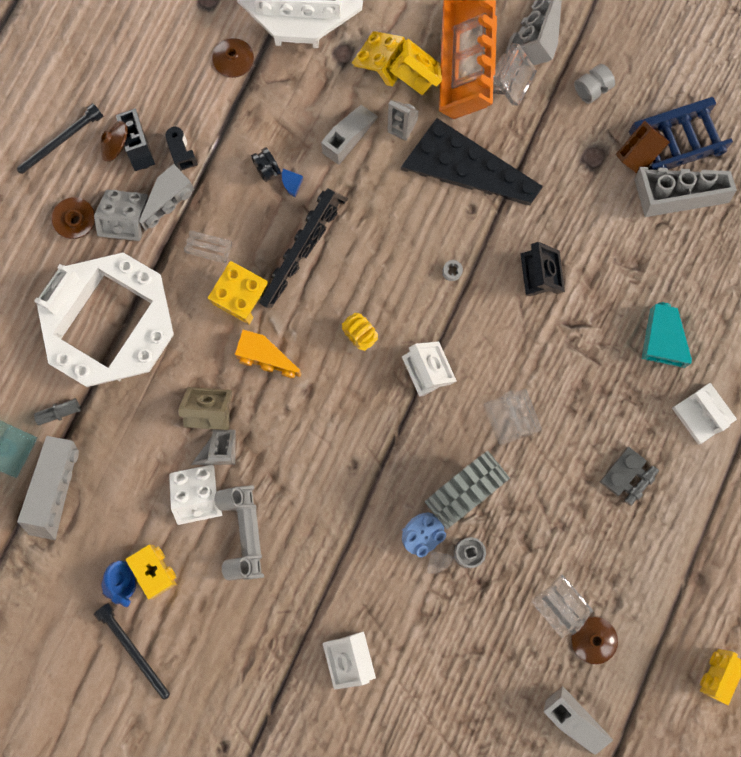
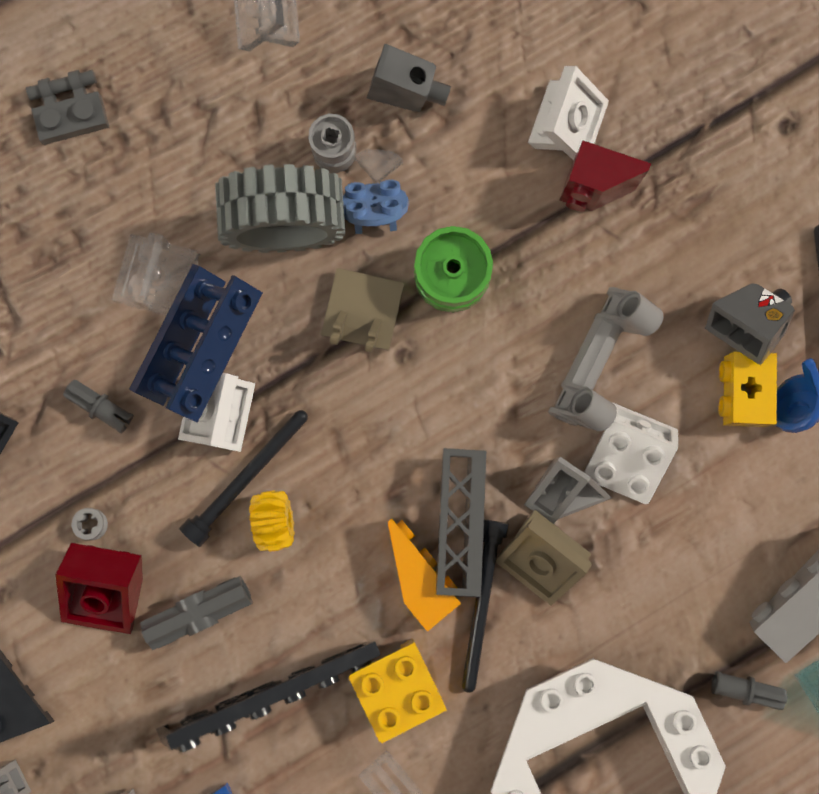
camera: 145 degrees left, 5 degrees up
none -> dark red slope [55,543,143,634]
none -> dark grey axle [63,380,134,434]
none -> dark blue fence [129,264,263,423]
none -> dark grey piece [140,576,253,651]
none -> black piece [179,410,308,547]
none -> dark tan plate [321,268,405,353]
none -> dark grey torso [367,44,451,112]
none -> bright green wheel [414,226,493,313]
none -> dark grey fence [436,448,487,597]
none -> black piece [462,519,509,693]
none -> dark red slope [559,140,651,212]
none -> dark grey torso [705,283,795,365]

